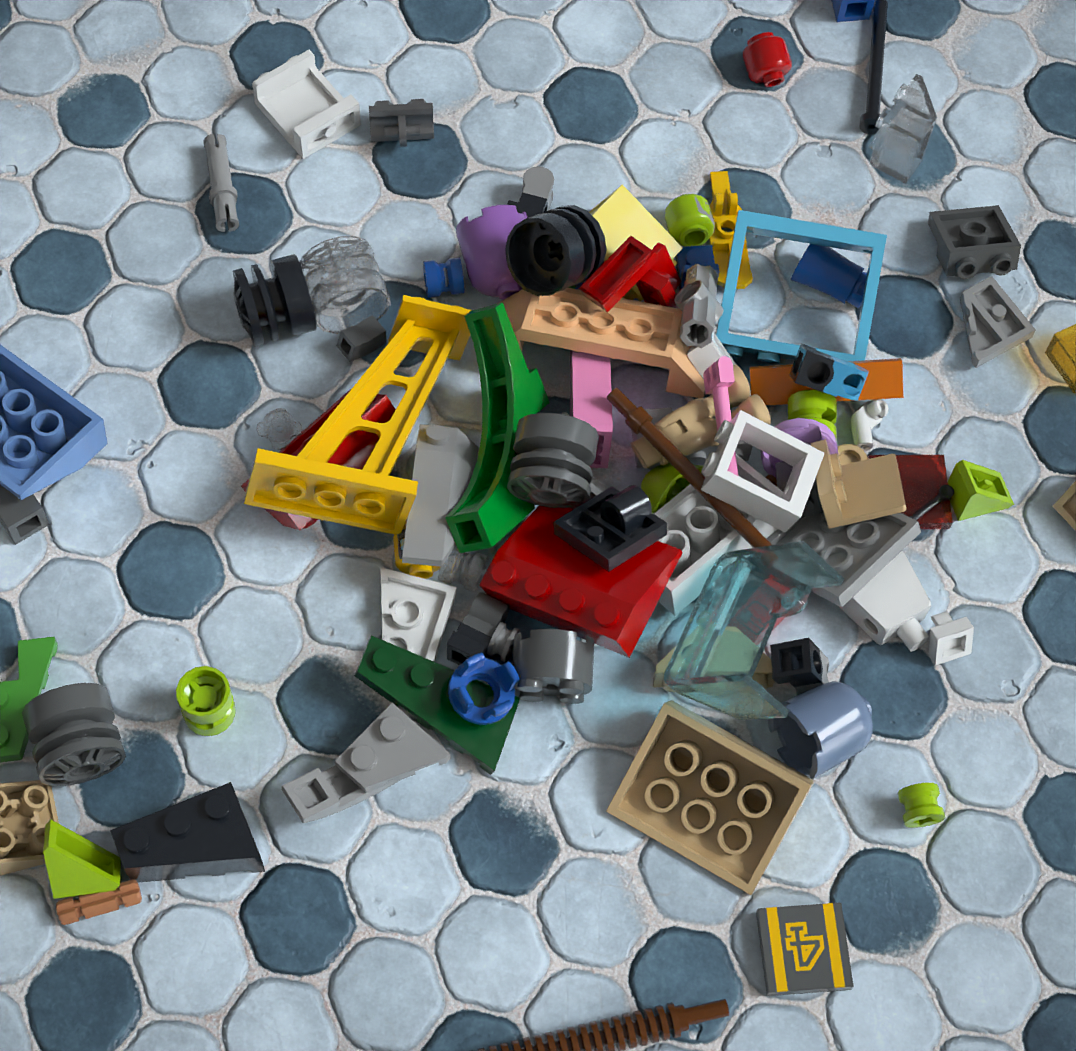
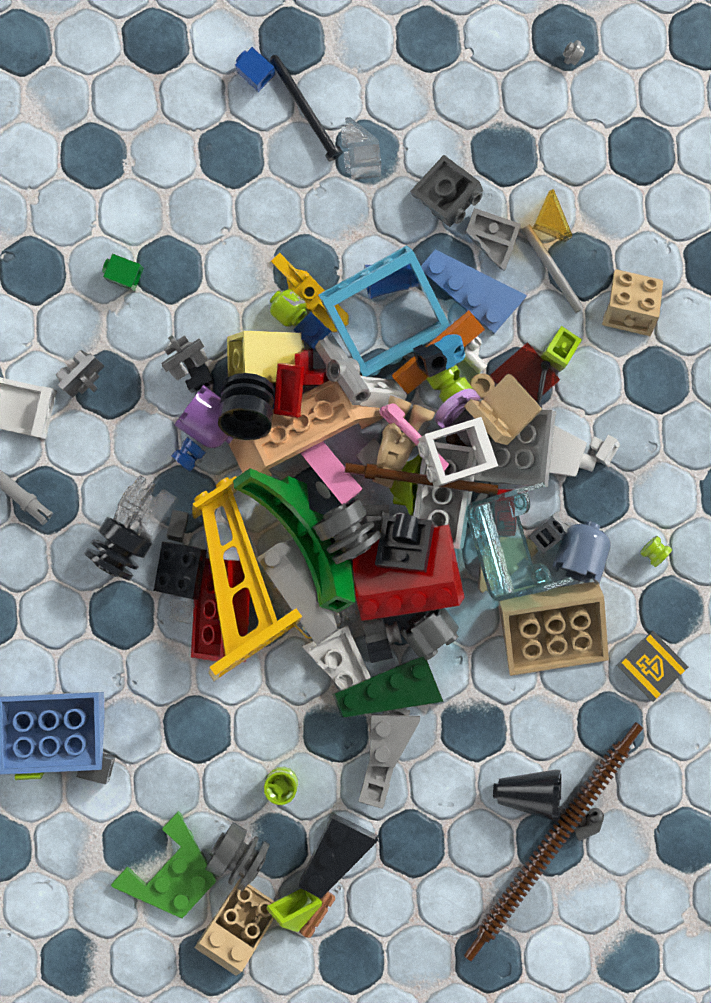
camera: 35 degrees left, 25 degrees up
blue piece [448,653,519,725] -> none
red head [742,32,792,87] -> none
none -> green brick [102,253,144,291]
none -> black plate [153,541,207,600]
none -> flat silver hips [161,335,208,380]
none -> medium blue wing [421,249,527,334]
none -> black cone [493,769,562,821]
none -> light grey bar [522,224,584,313]

